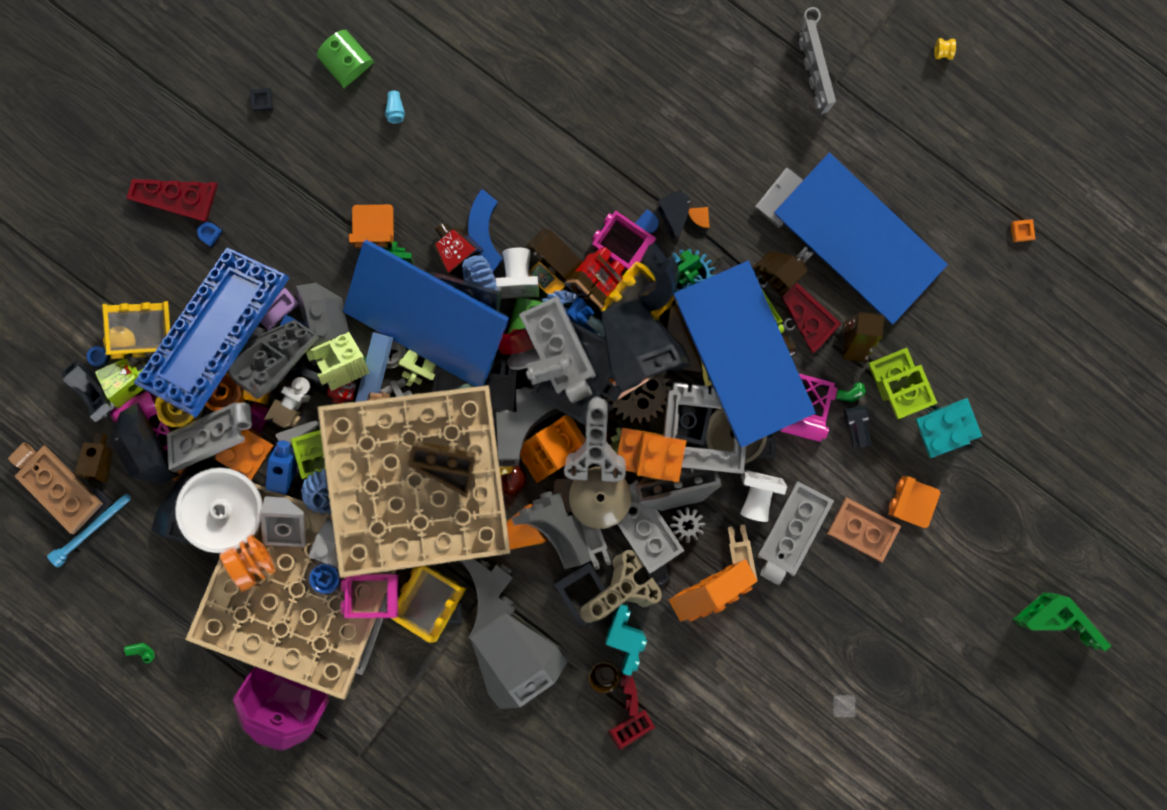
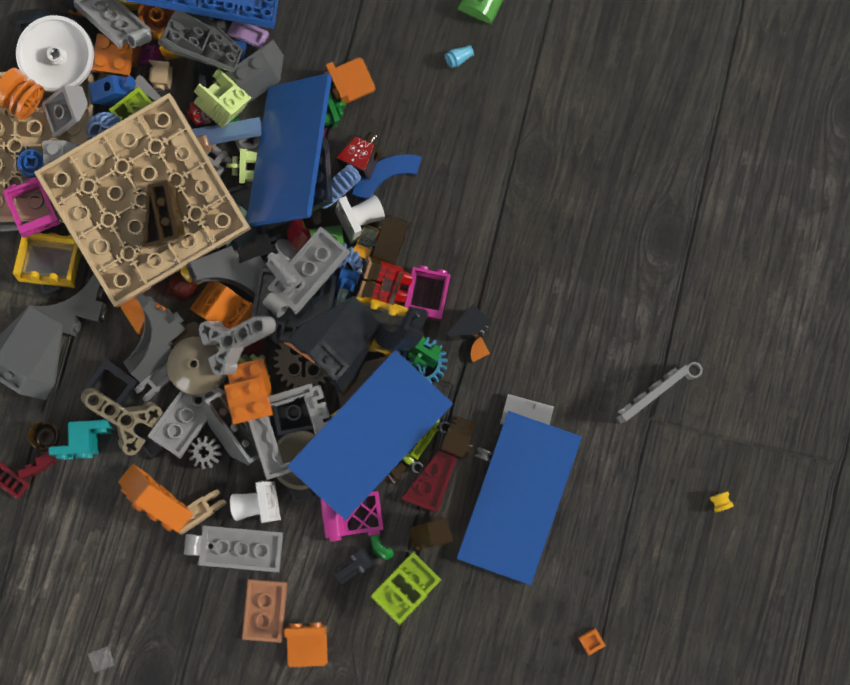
camera: 70 degrees right, 5 degrees down
white hips [281,377,311,410] -> none
blue tile [635,209,659,234] -> none
teal bracket [915,398,982,458] -> none

